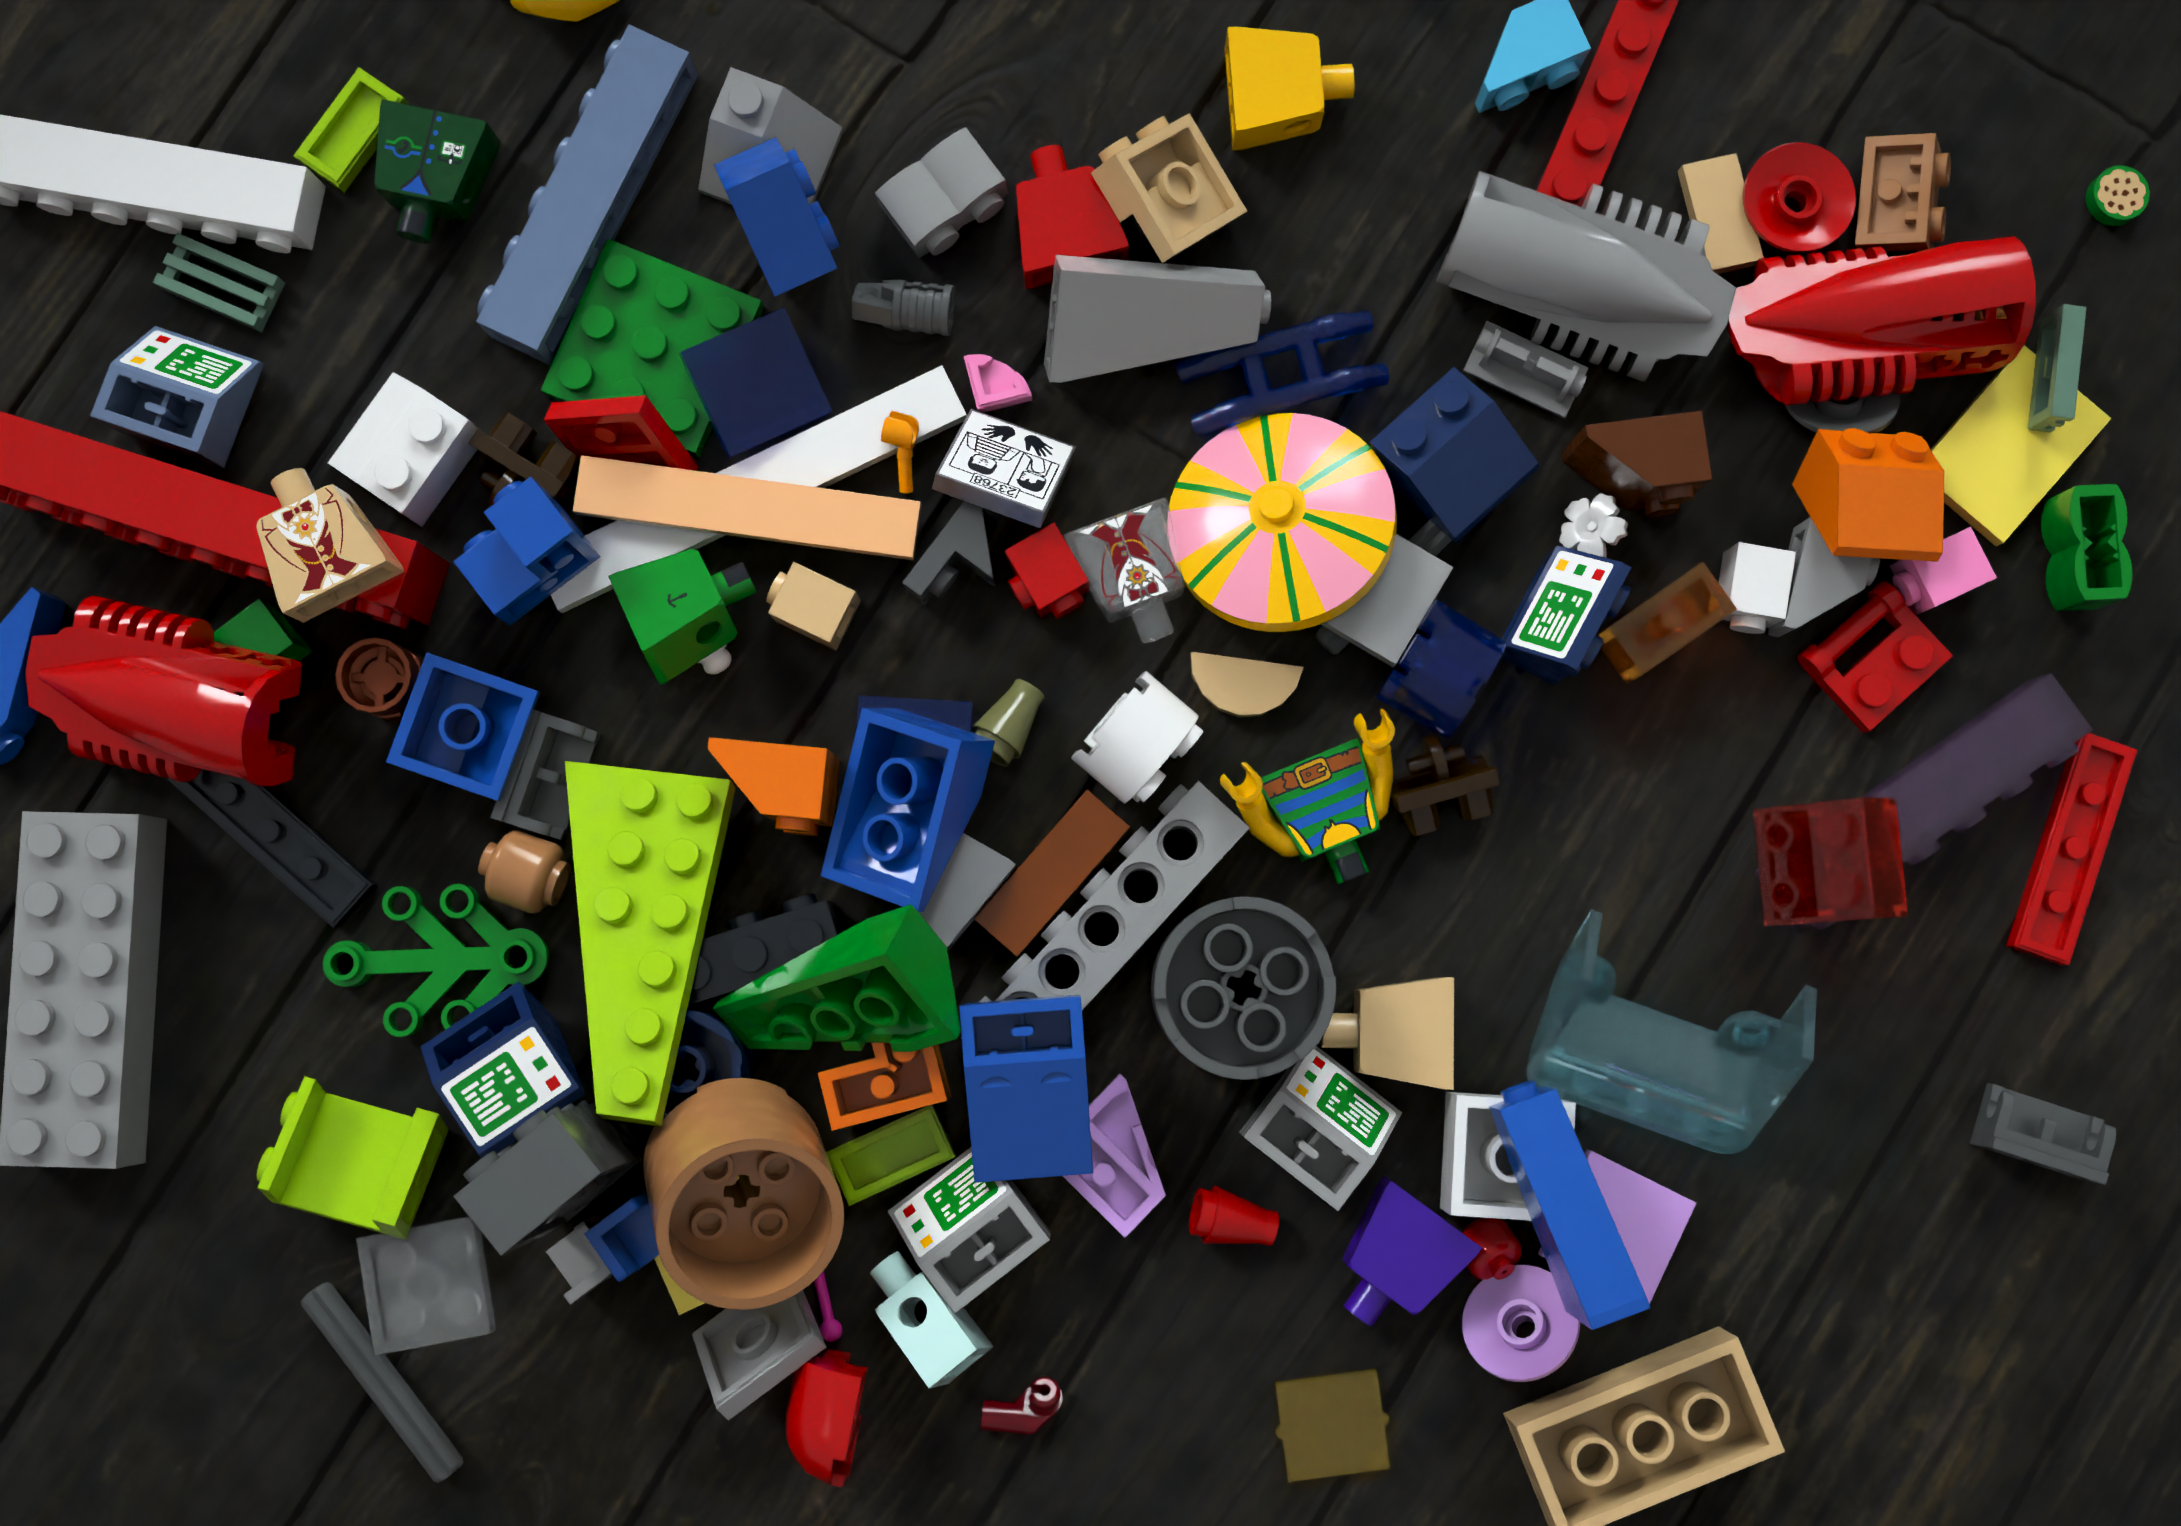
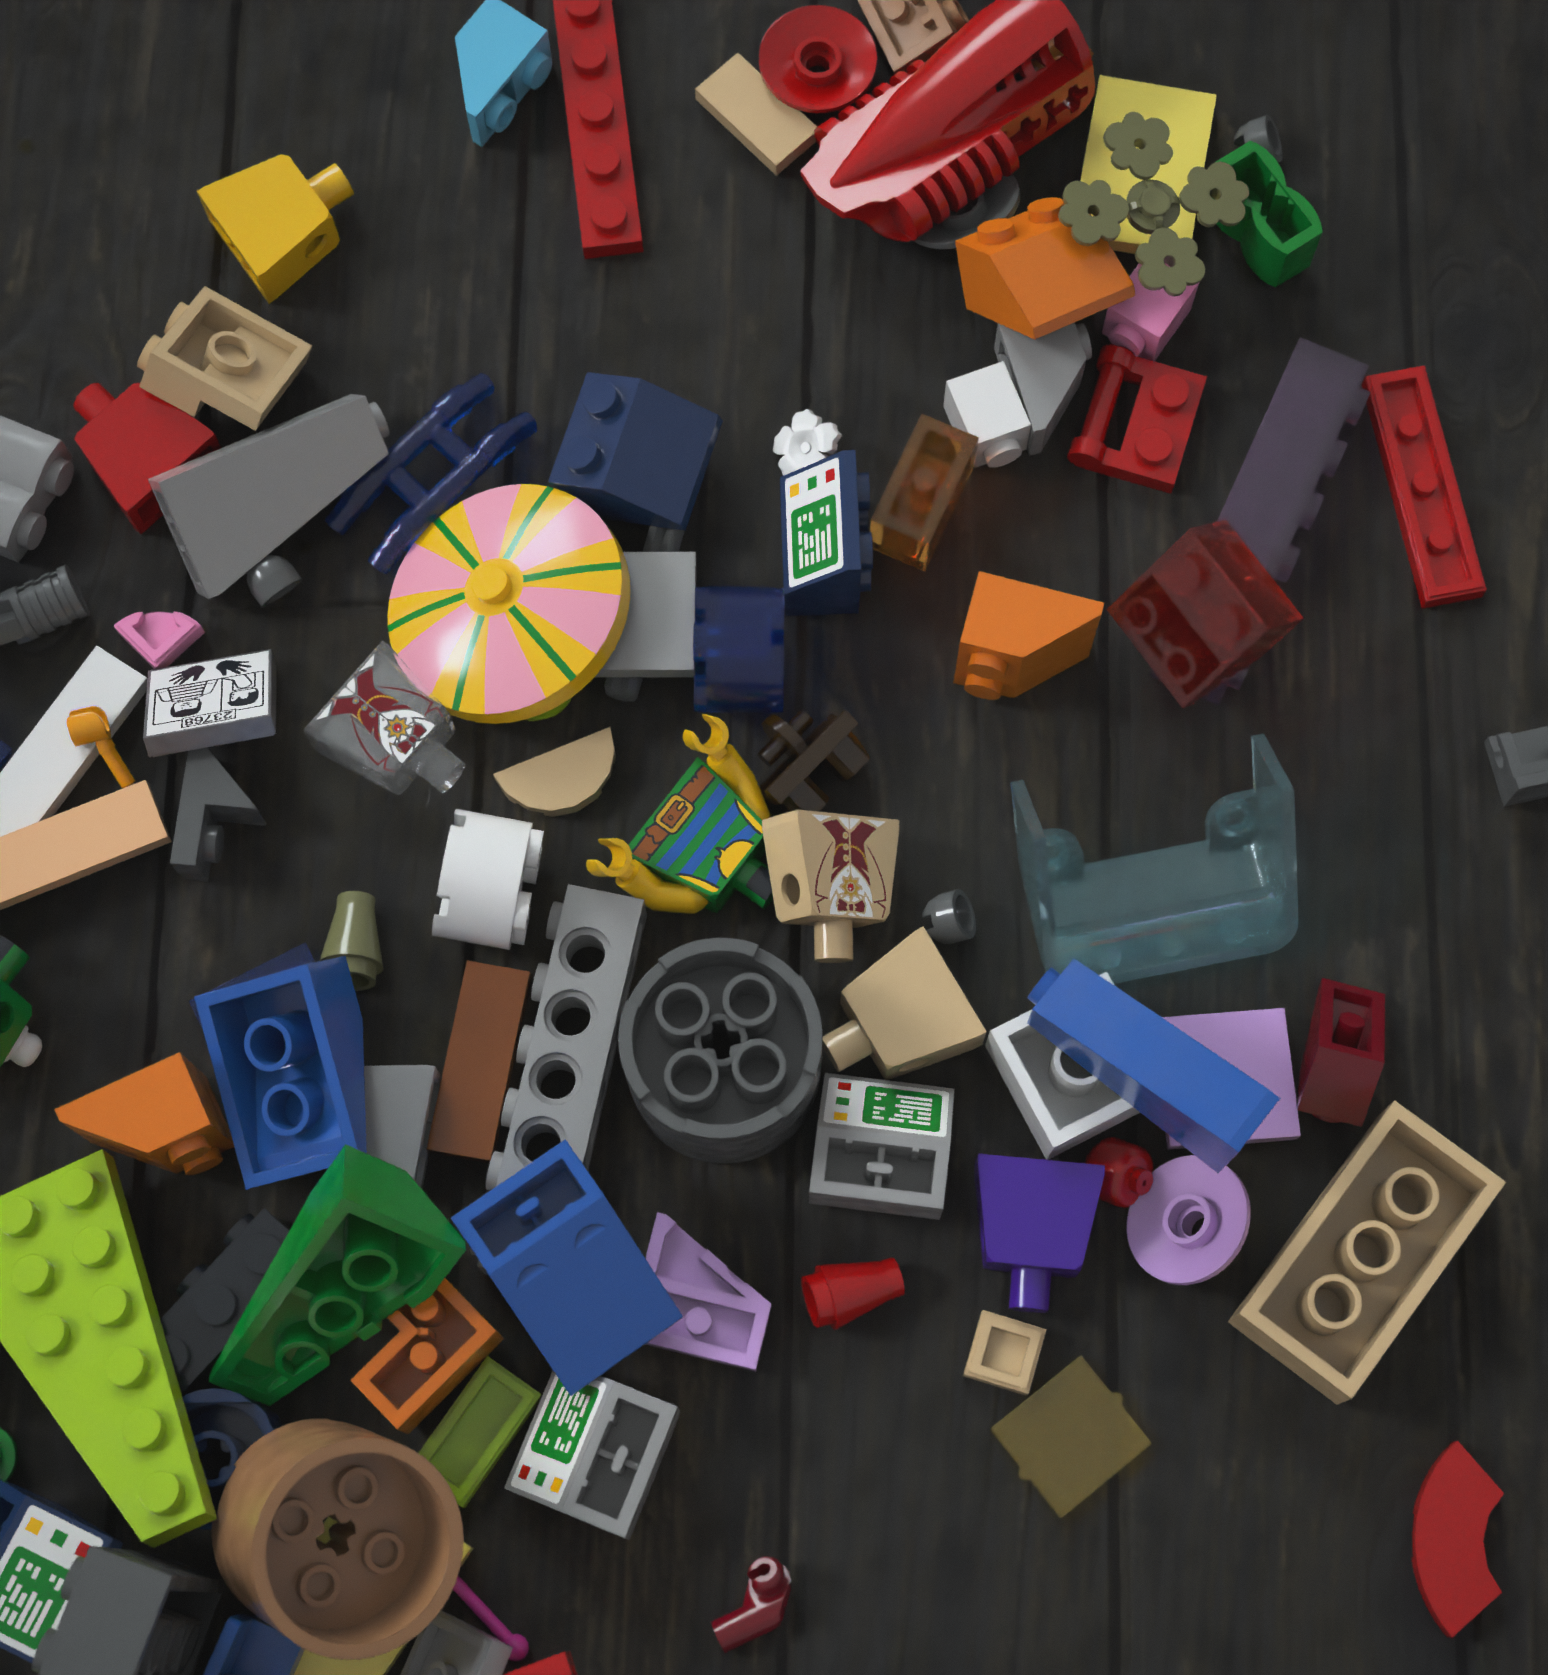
camera: 30 degrees left, 10 degrees down
tan brick [766,562,861,651] -> none
light aqua torso [870,1251,994,1388] -> none
red brick [1005,522,1089,619] -> none
light grey connector [1437,171,1736,382] -> none
light grey hinge [1463,321,1588,419] -> none
reddish brown slope [1562,411,1712,517] -> none
sand green tile [2028,304,2087,432] -> none
none -> dark grey hinge [247,555,302,608]
none -> tan torso [762,810,899,963]
none -> dark grey hinge [922,889,976,944]
none -> orange slope [953,571,1104,700]
none -> tan tile [963,1310,1047,1396]
none -> olive plant [1058,112,1249,297]
none -> dark grey hinge [1234,115,1283,162]
none -> dark red slope [1297,978,1385,1127]

